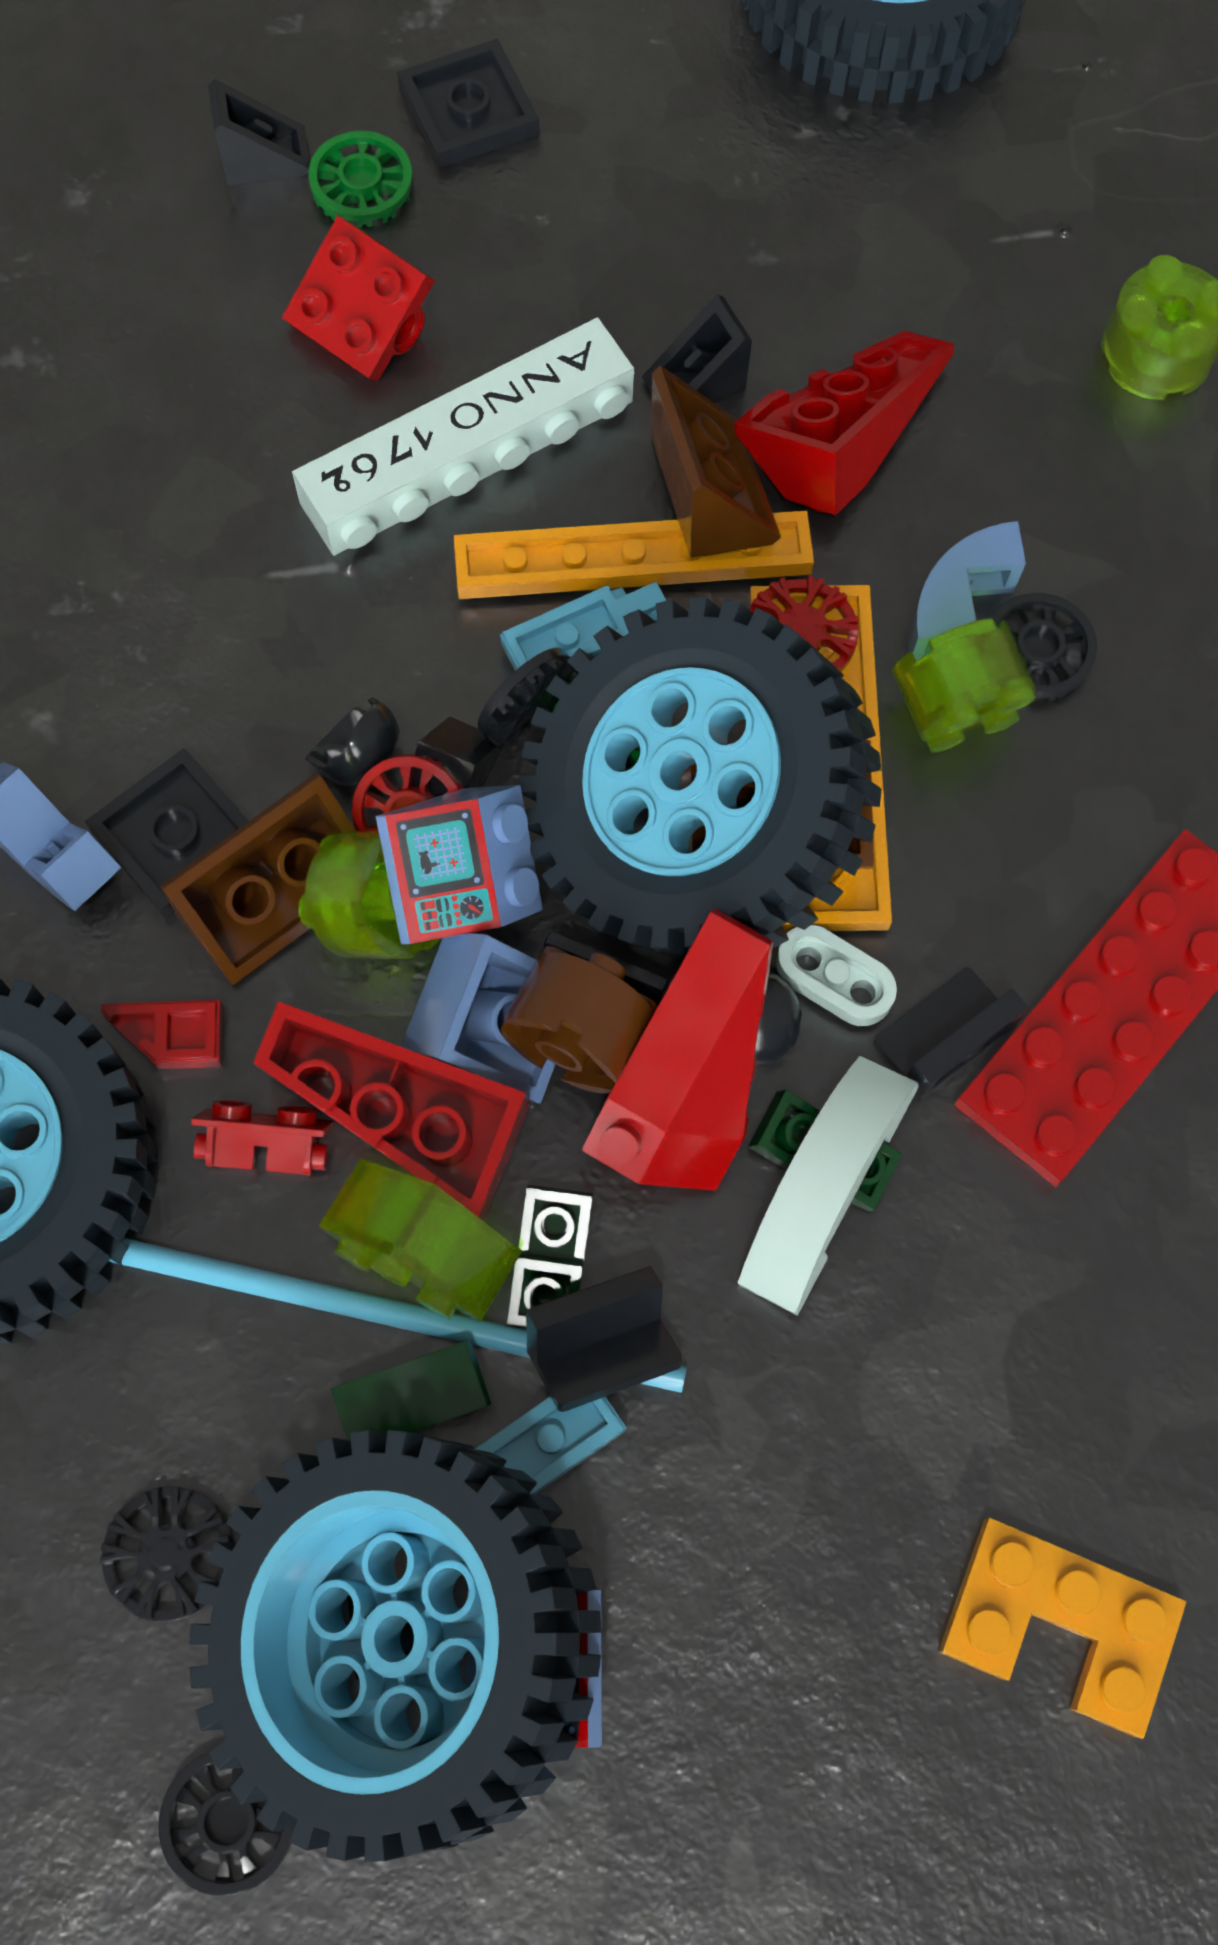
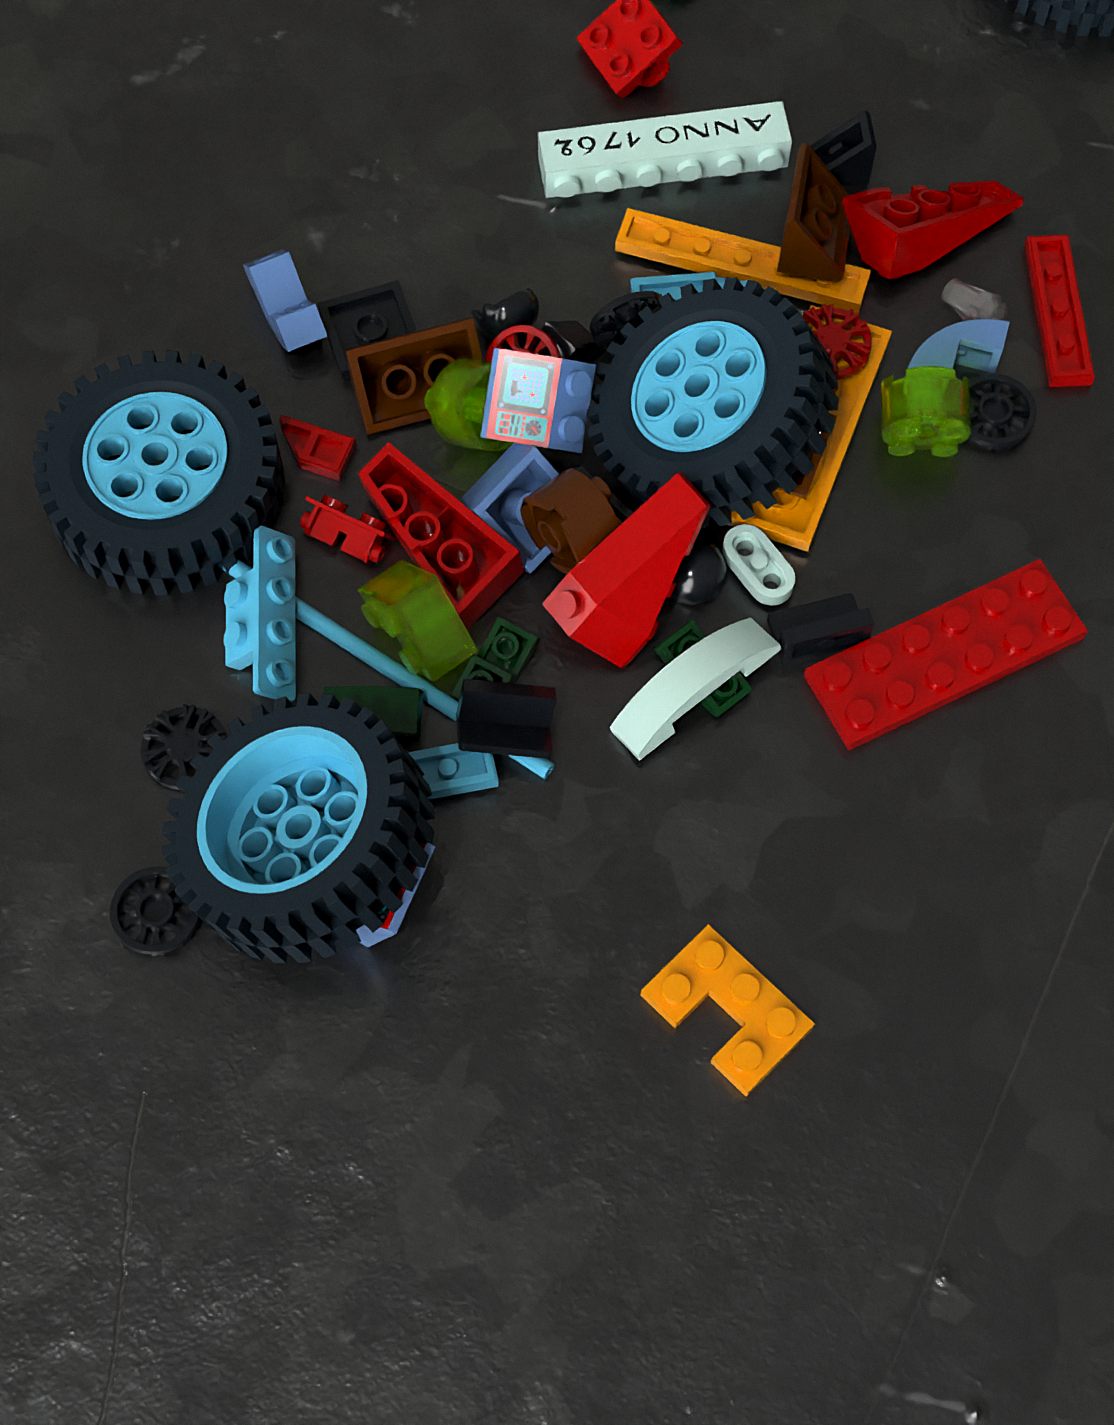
camera: 25 degrees right, 5 degrees down
none -> medium azure bracket [224,526,296,702]
none -> clear cone [941,278,1007,321]
none -> red tile [1024,234,1095,387]

